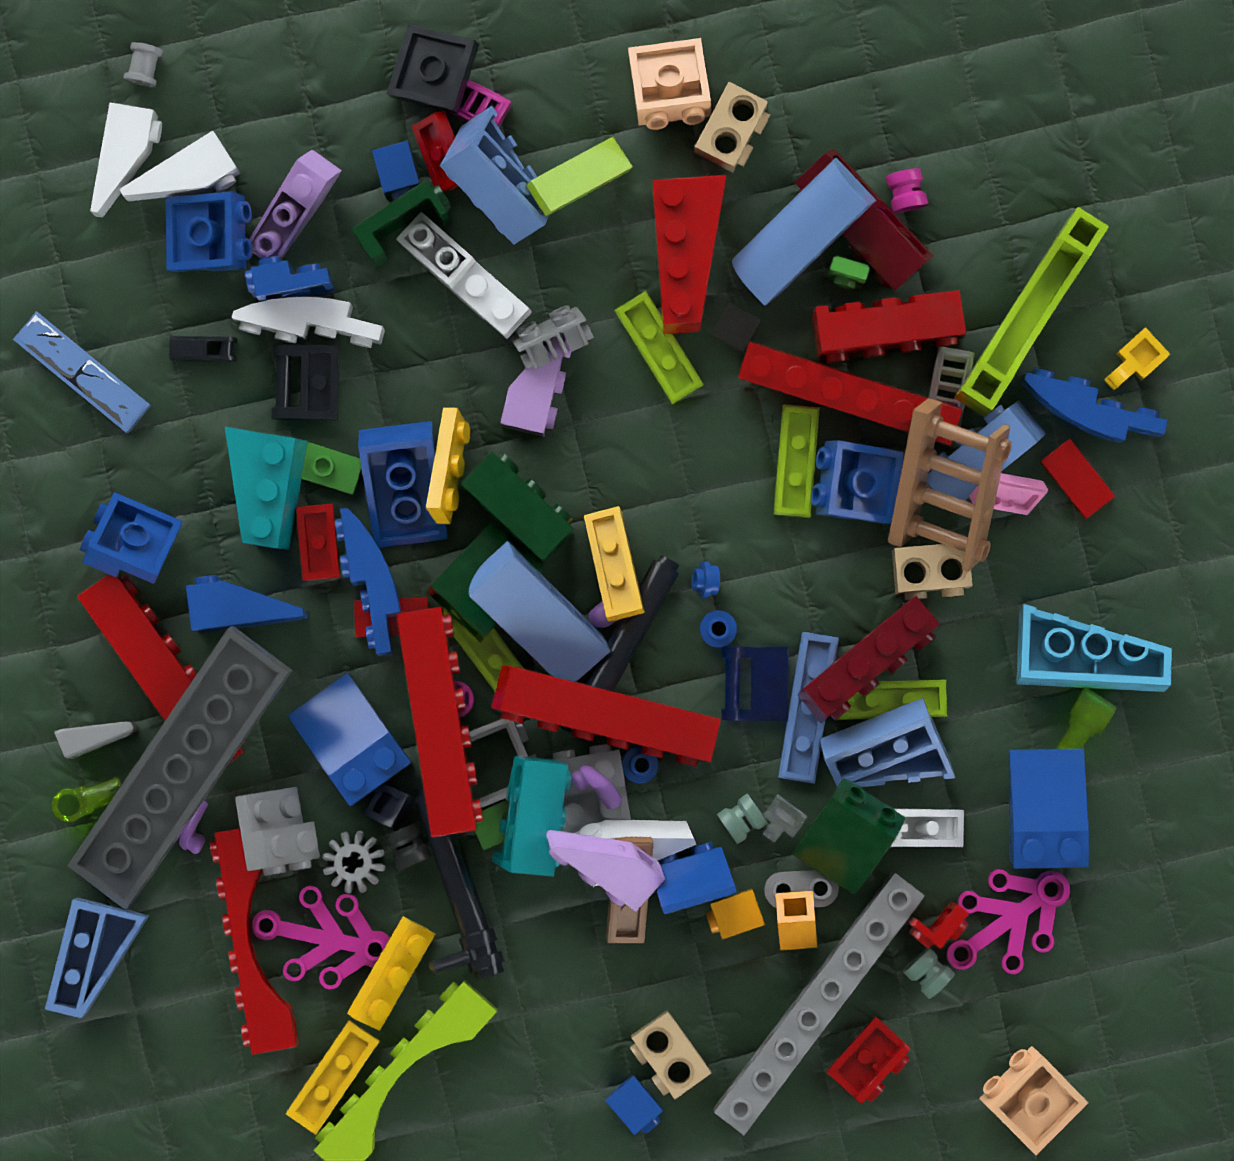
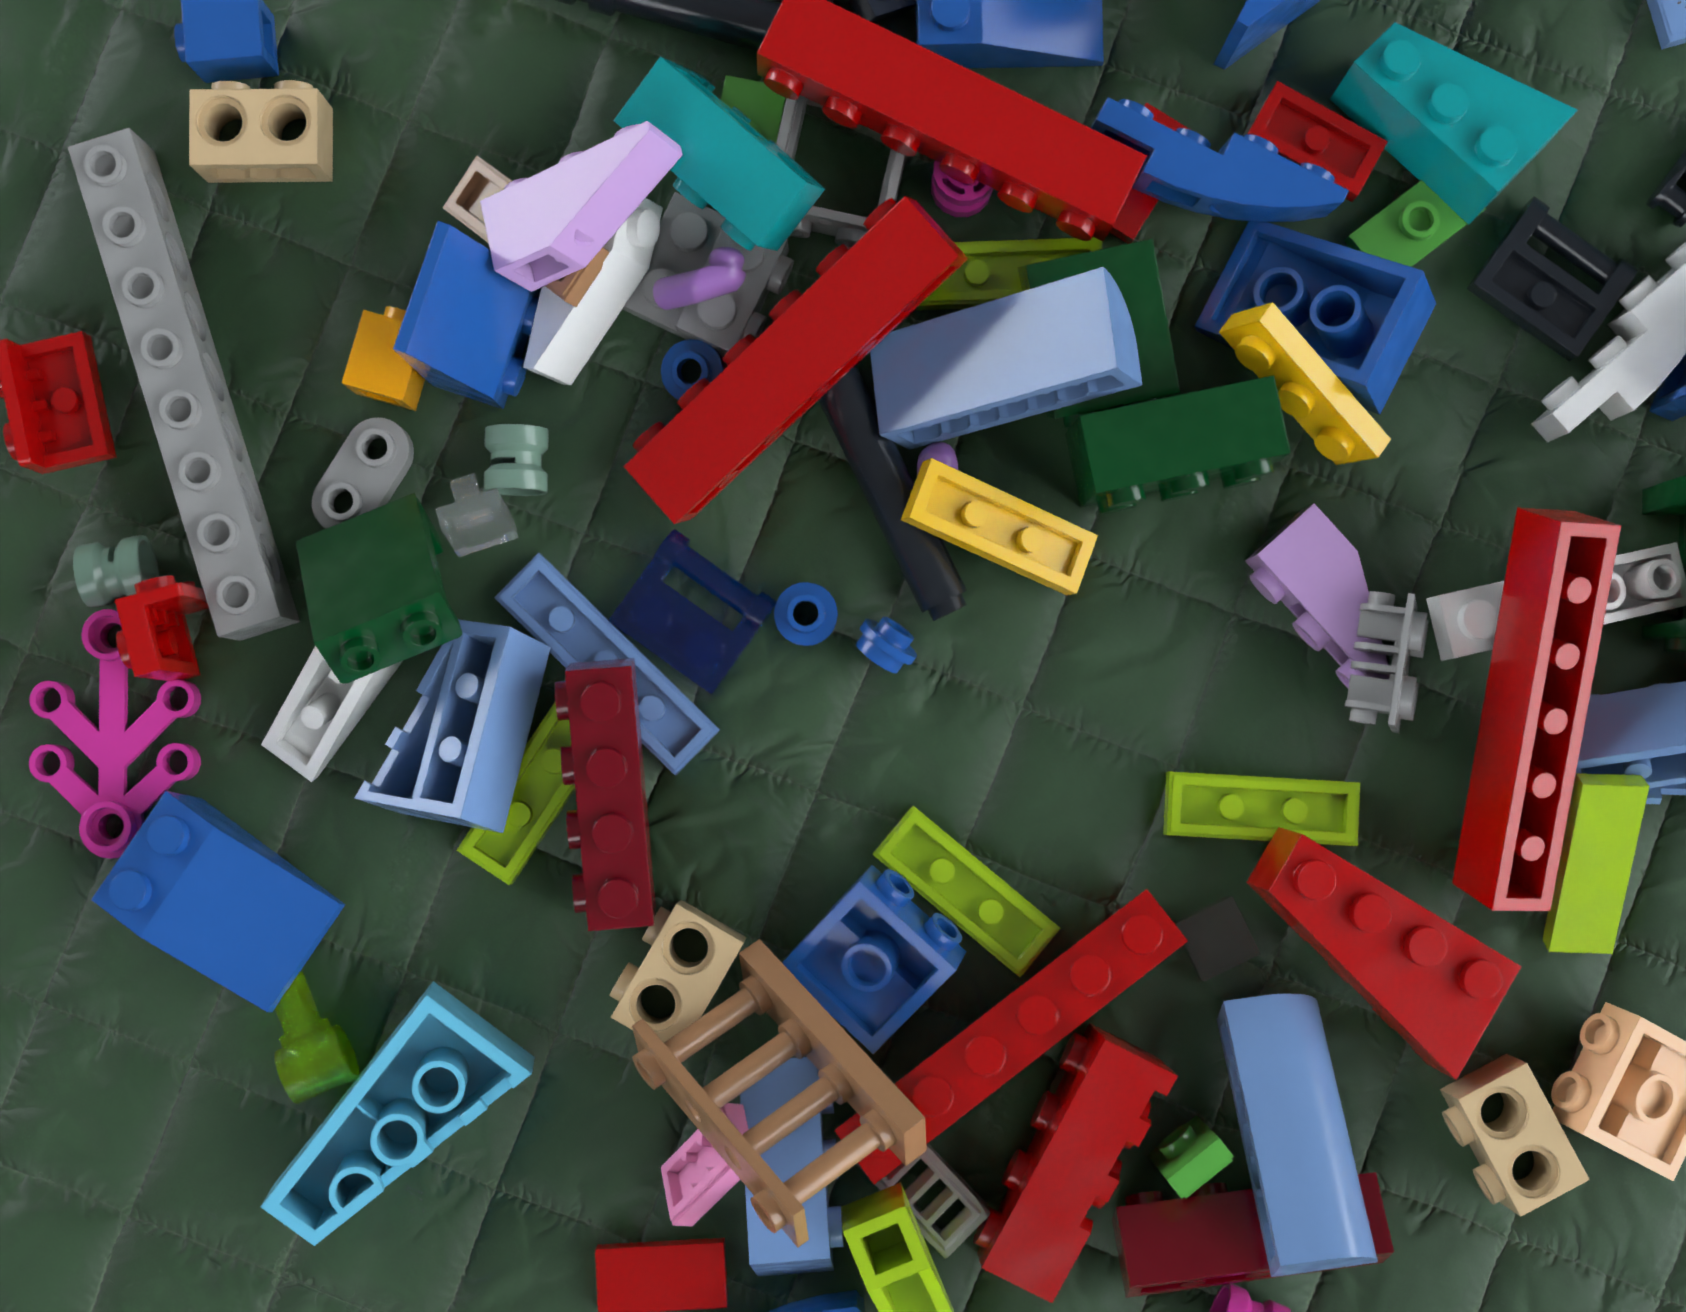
camera: 125 degrees right, 0 degrees up
light orange brick [776,891,817,950] -> none
none -> red brick [1452,507,1621,911]

